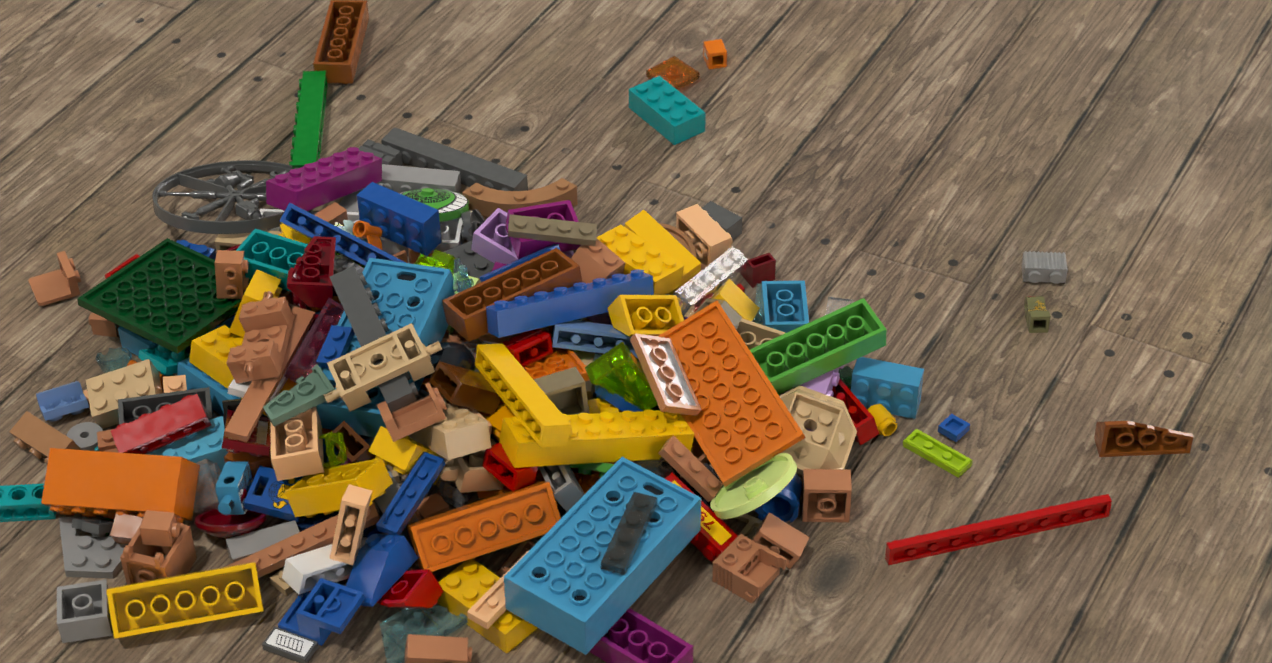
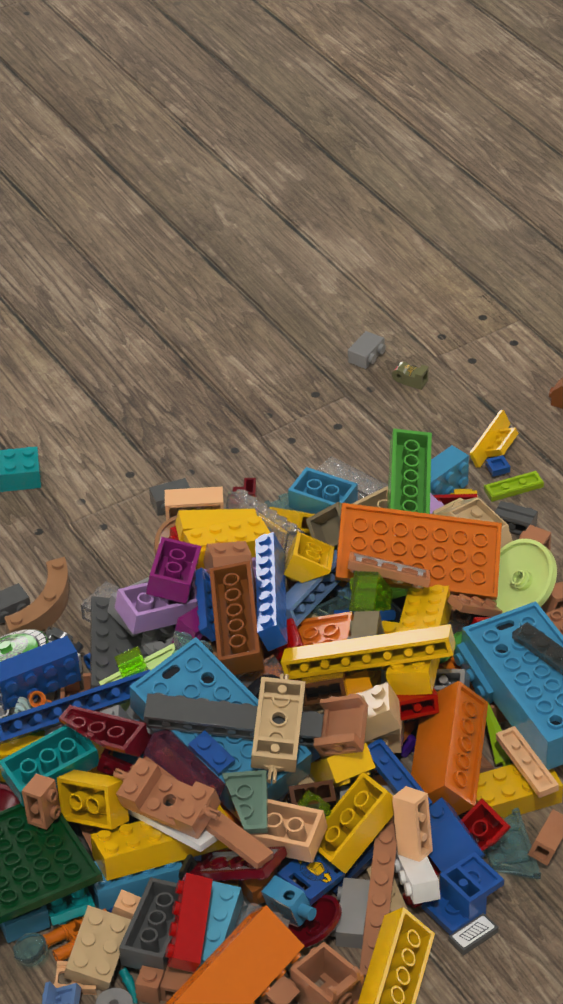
camera: 60 degrees left, 0 degrees up
nougat brick [139,510,180,547] -> none
dark tan plate [508,214,597,246] -> none
none -> yellow bracket [470,410,519,468]
none -> dark grey brick [495,501,538,535]

